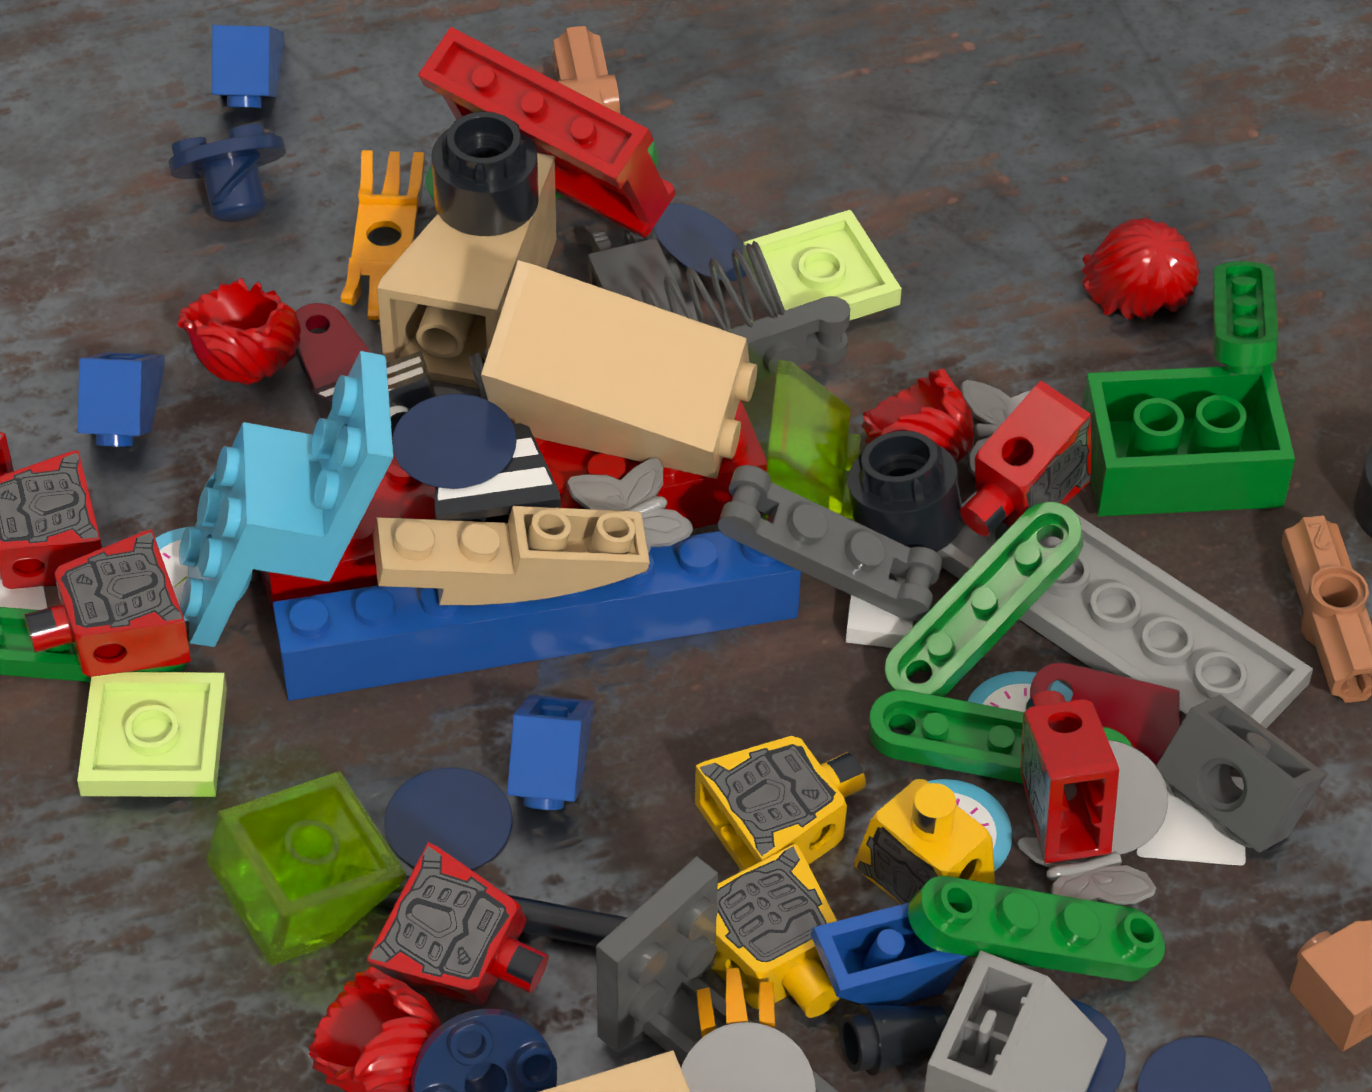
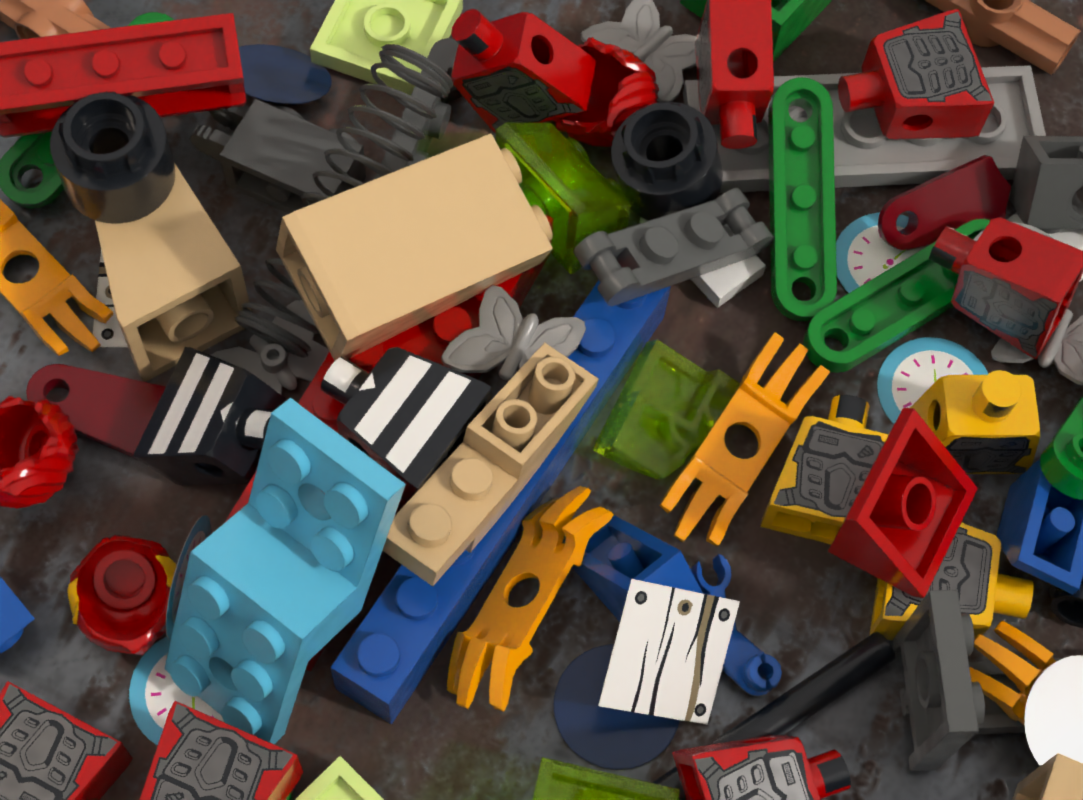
camera: 50 degrees left, 15 degrees up
dark blue sticker [392,394,517,489] -> none
none -> red hair [67,535,177,655]
none -> light orange piece [447,486,614,712]
none -> red torso [451,9,596,135]
none -> clear neon green slope [592,339,740,479]
none -> white sticker [598,579,740,725]
none -> light orange piece [659,332,830,547]
none -> blue arm [691,554,782,696]
none -> red slope [828,408,978,598]
none -> torso [838,9,994,139]

